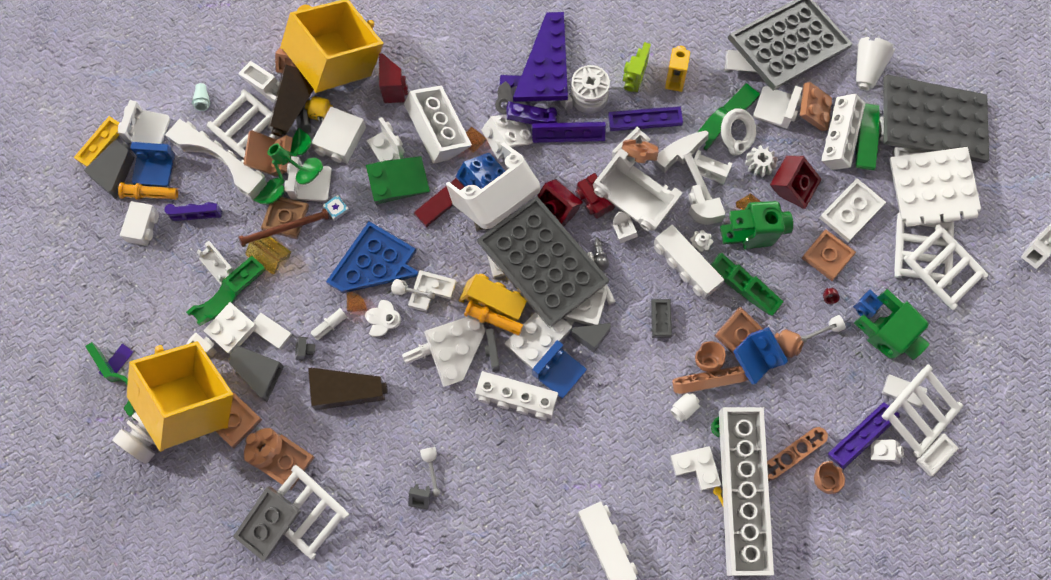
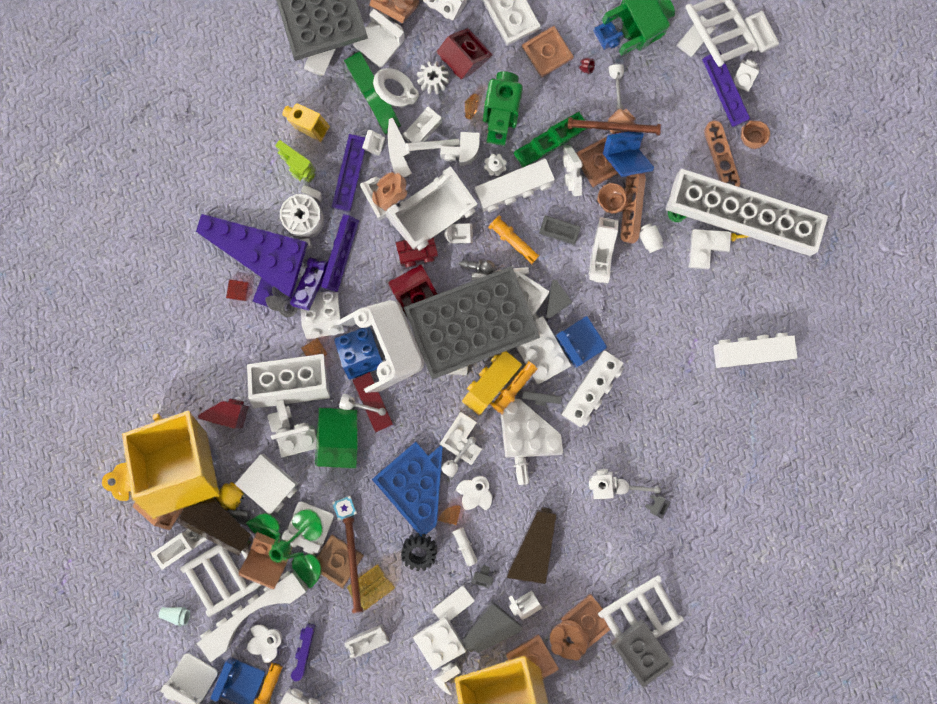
camera: 75 degrees left, 15 degrees up
green piece [186,256,266,326] -> none
none -> clear red tile [226,279,249,301]
none -> white plate [247,625,282,663]
none -> white bracket [267,400,292,432]
none -> white tile [301,185,323,203]
none -> hinge [339,394,386,416]
none -> white tile [362,130,385,155]
none -> black tyre [401,533,437,571]
none -> light orange pin [488,215,540,264]
none -> white bracket [508,590,542,620]
none -> white wing [563,145,582,196]
none -> copper bar [568,117,661,136]
none -> white arch [589,217,618,283]
none -> white brick [589,469,618,499]

